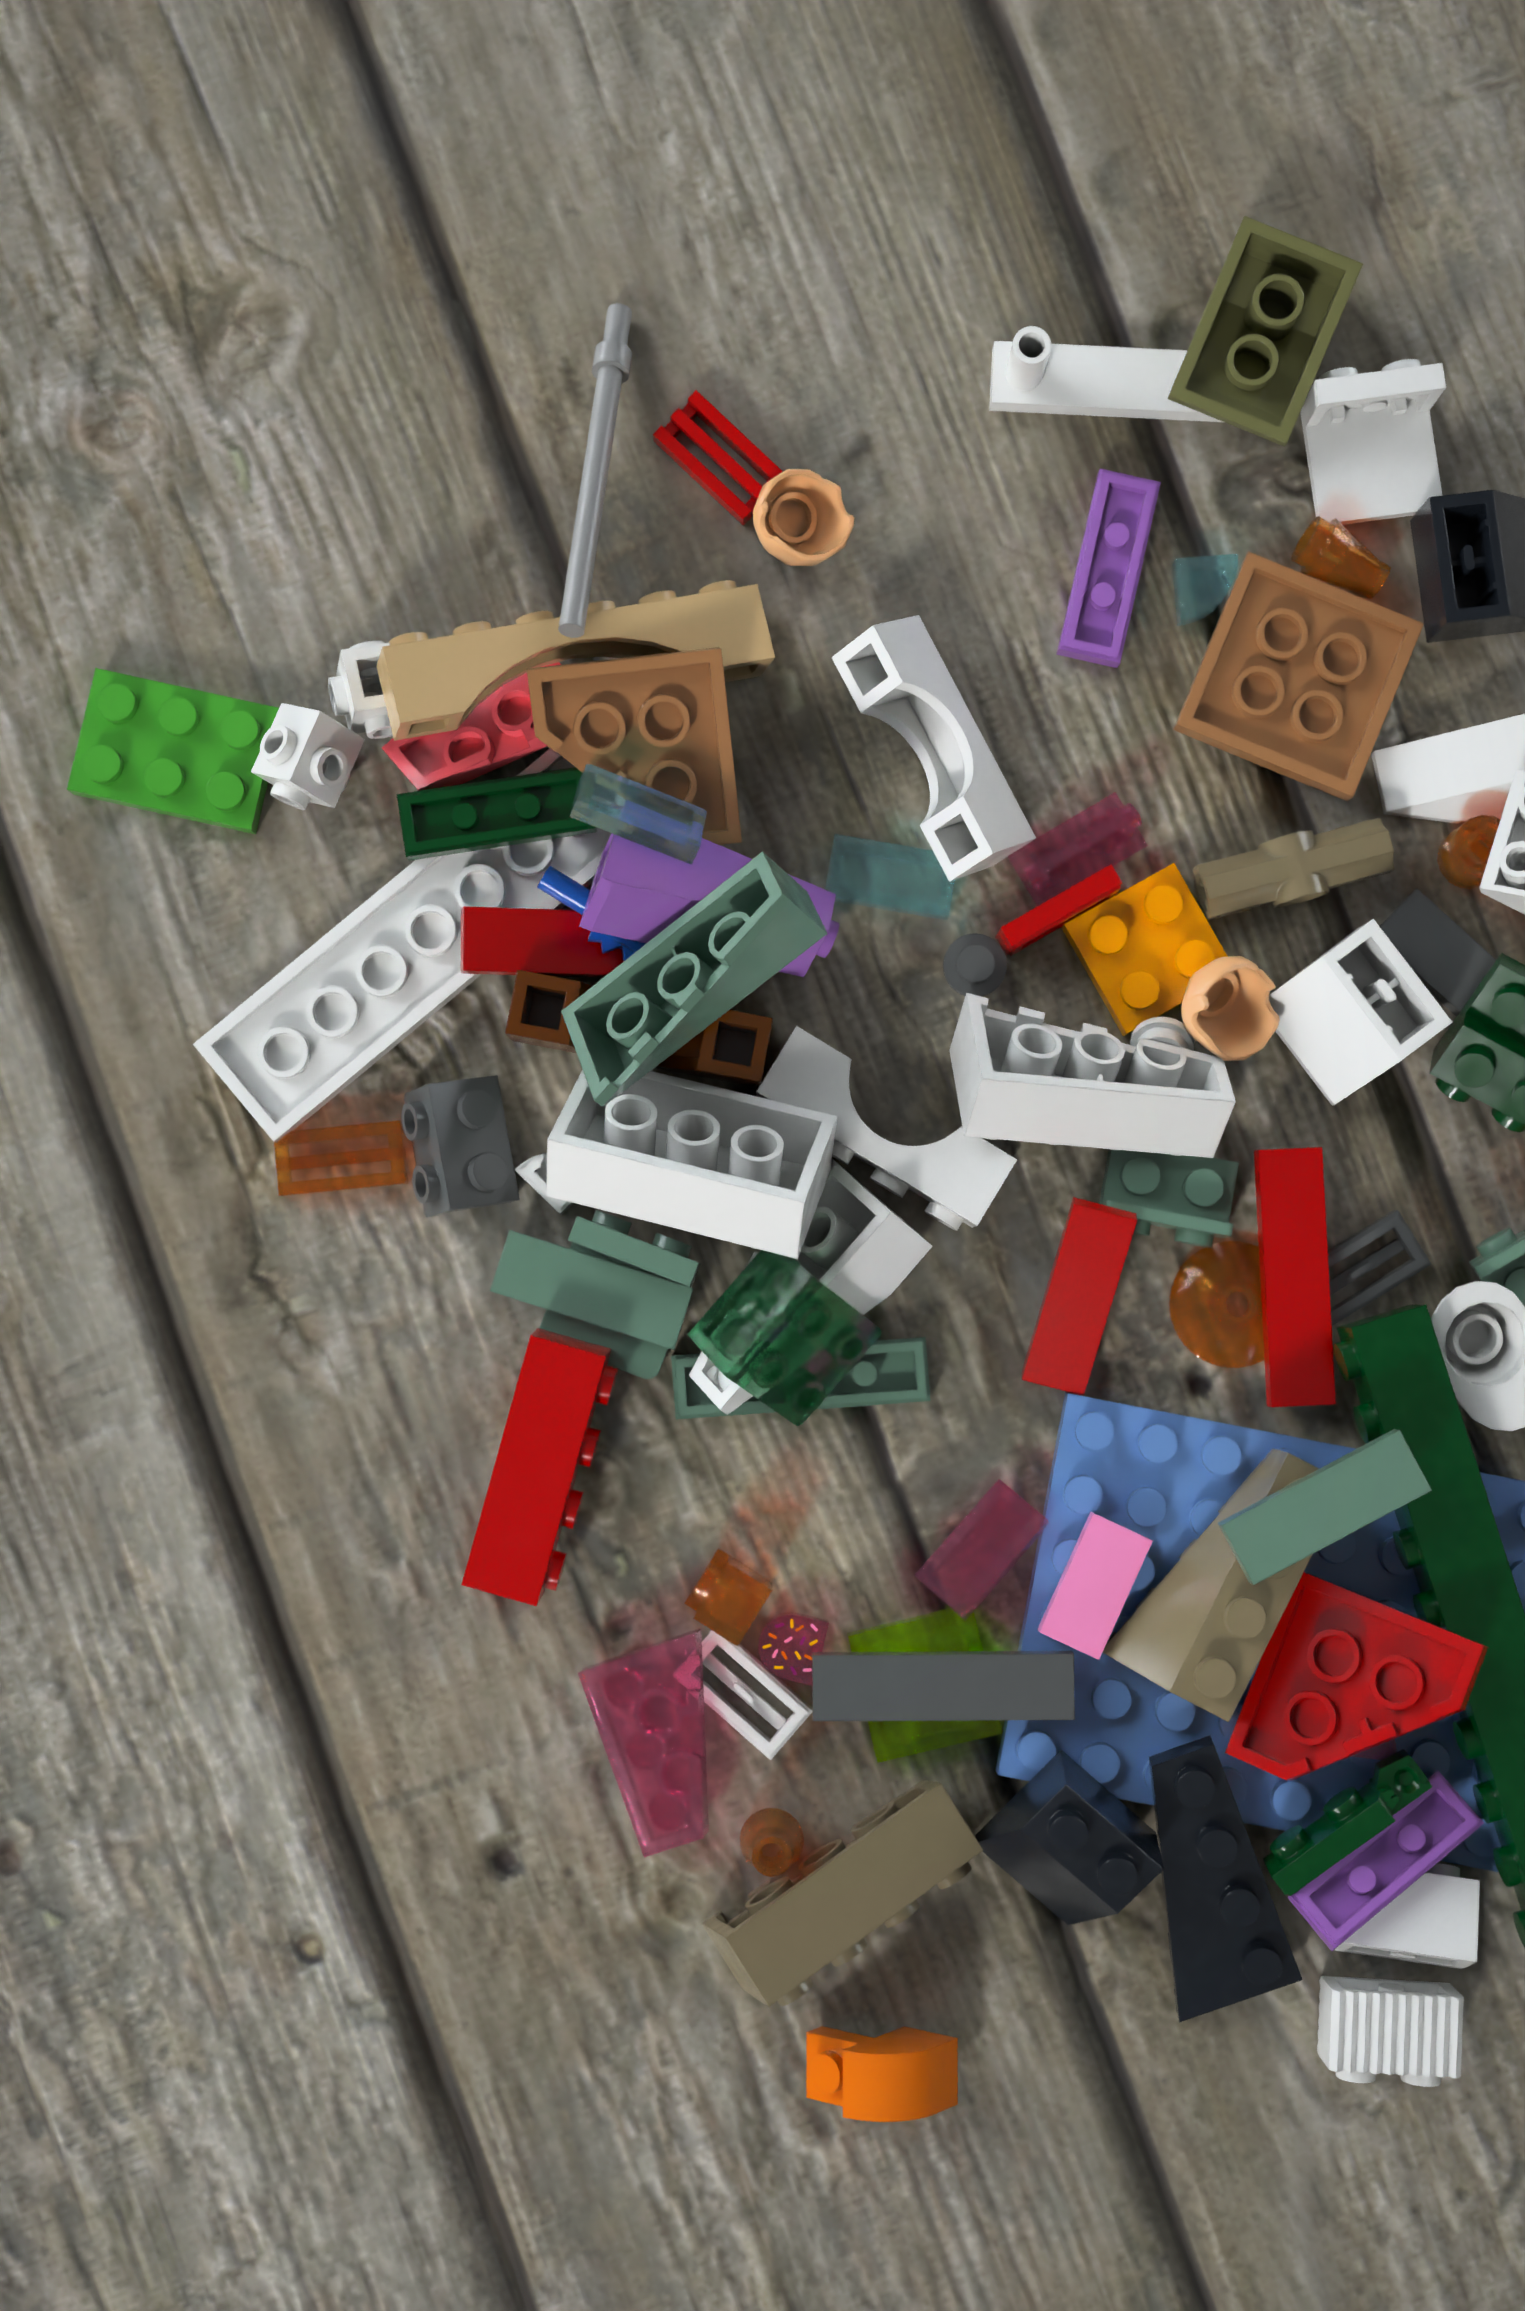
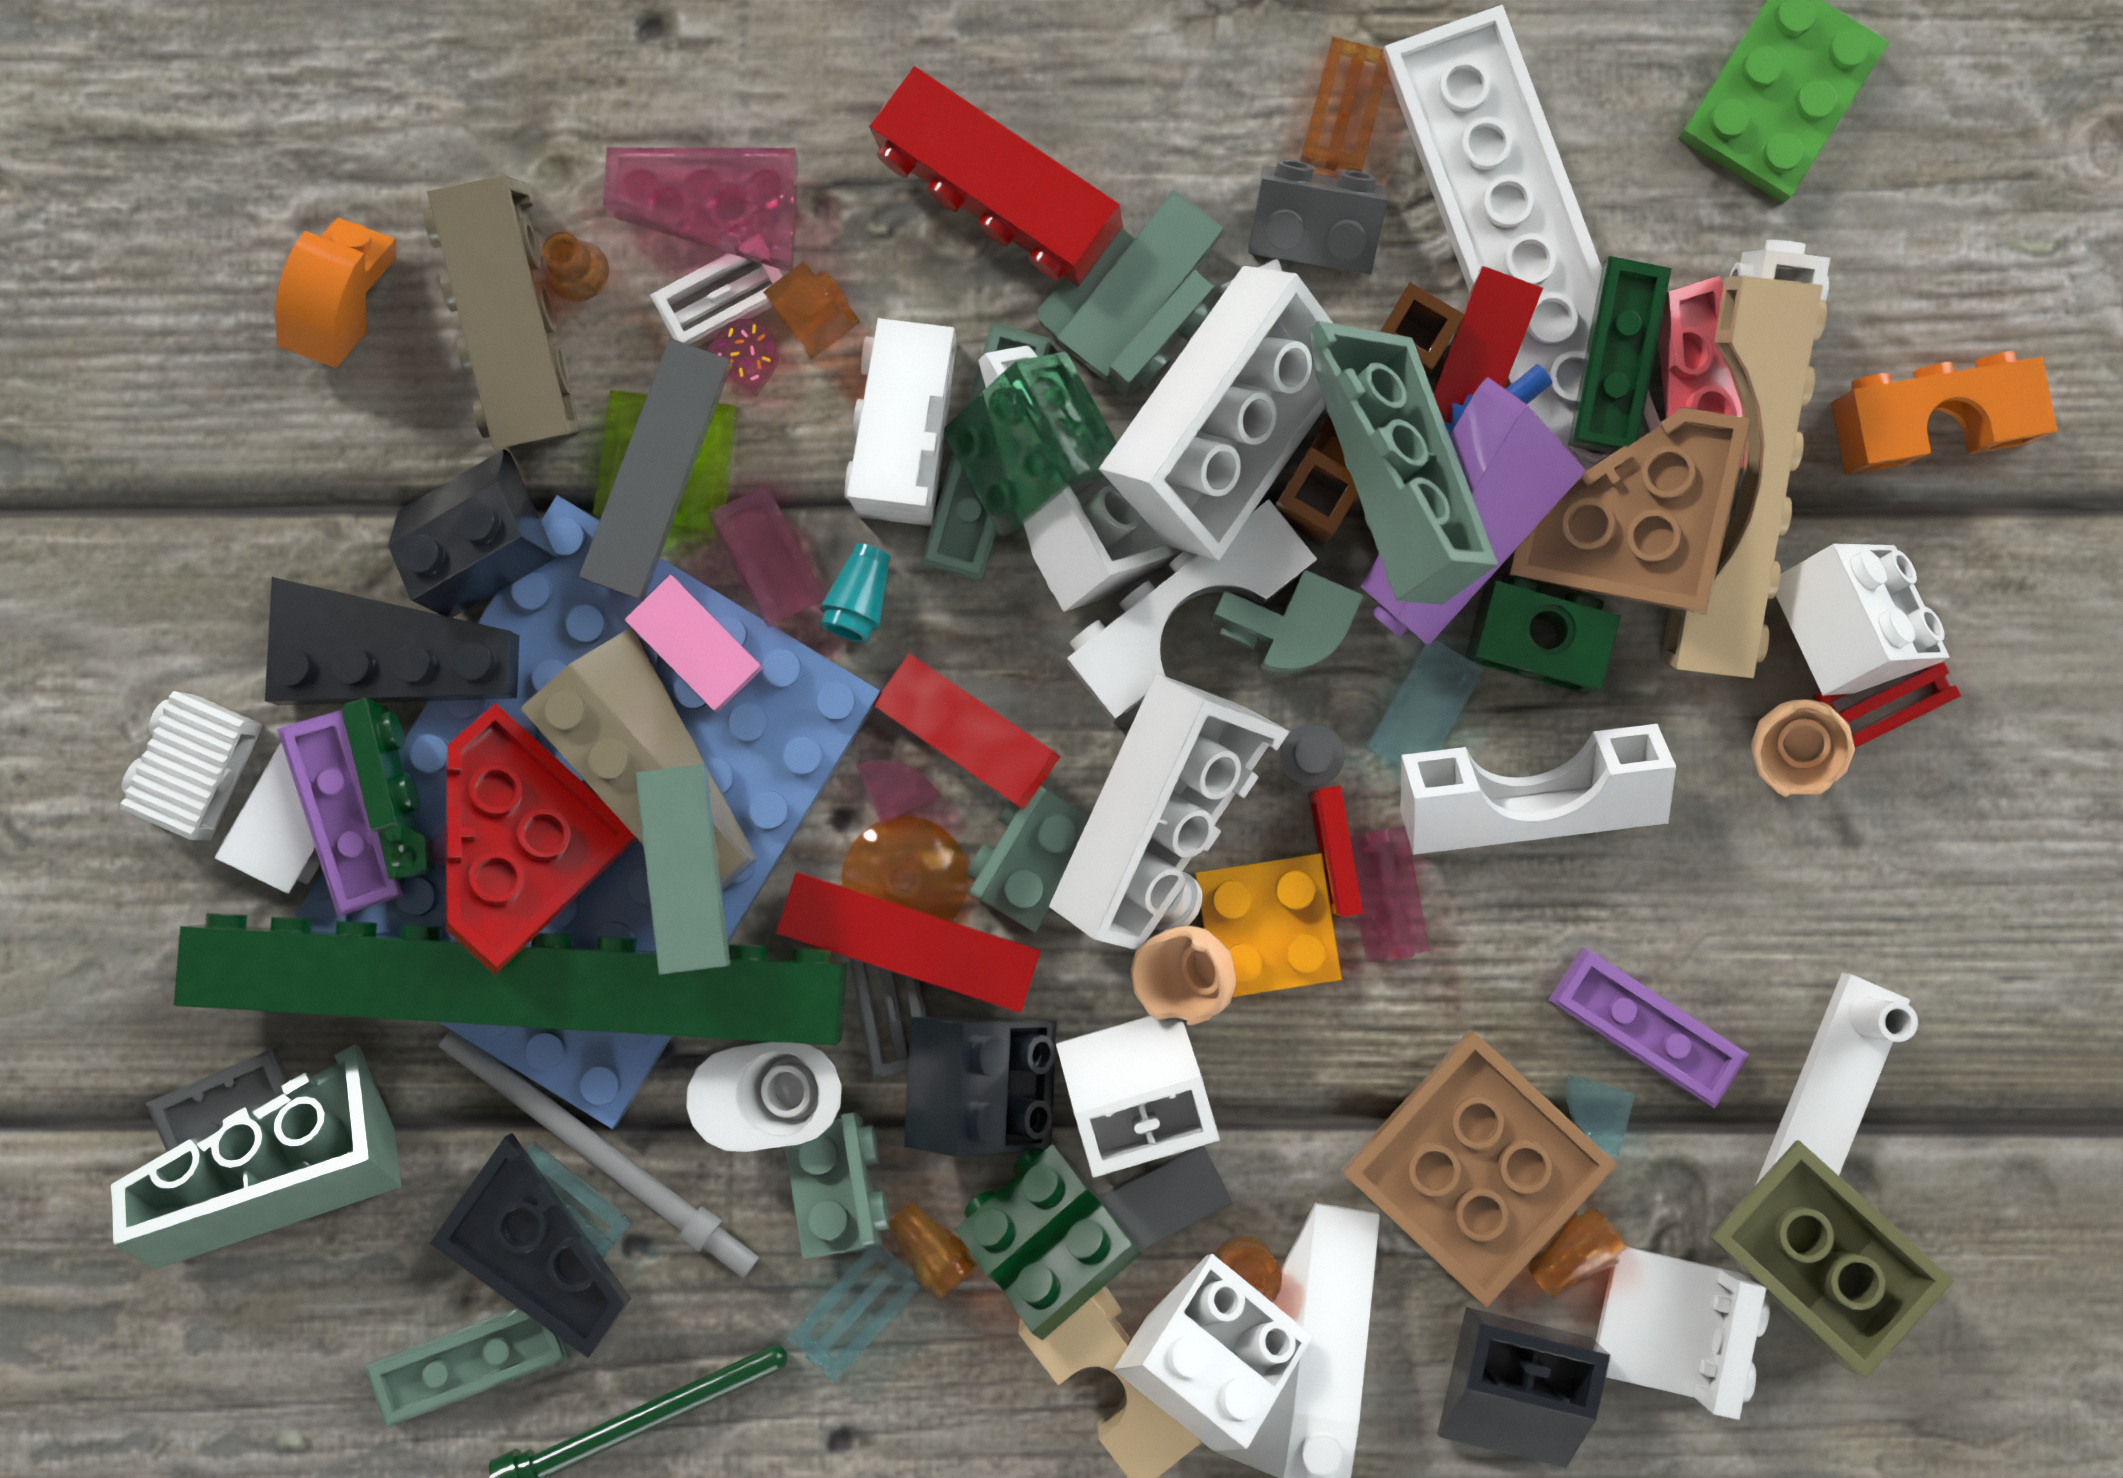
camera: 110 degrees right, 0 degrees up
white brick [251,703,365,810] -> none
light grey bar [558,303,632,638] -> none
clear light blue tile [570,763,707,865] -> none
dark tan piece [1193,818,1395,920] -> none
none -> teal cone [819,543,891,643]
none -> white wedge [845,318,957,526]
none -> clear pink tile [856,760,941,824]
none -> black slope [904,1015,1057,1157]
none -> sand green brick [1210,570,1364,674]
none -> dark green brick [1464,576,1621,695]
none -> white slope [1776,544,1950,696]
none -> orange arch [1831,351,2057,475]

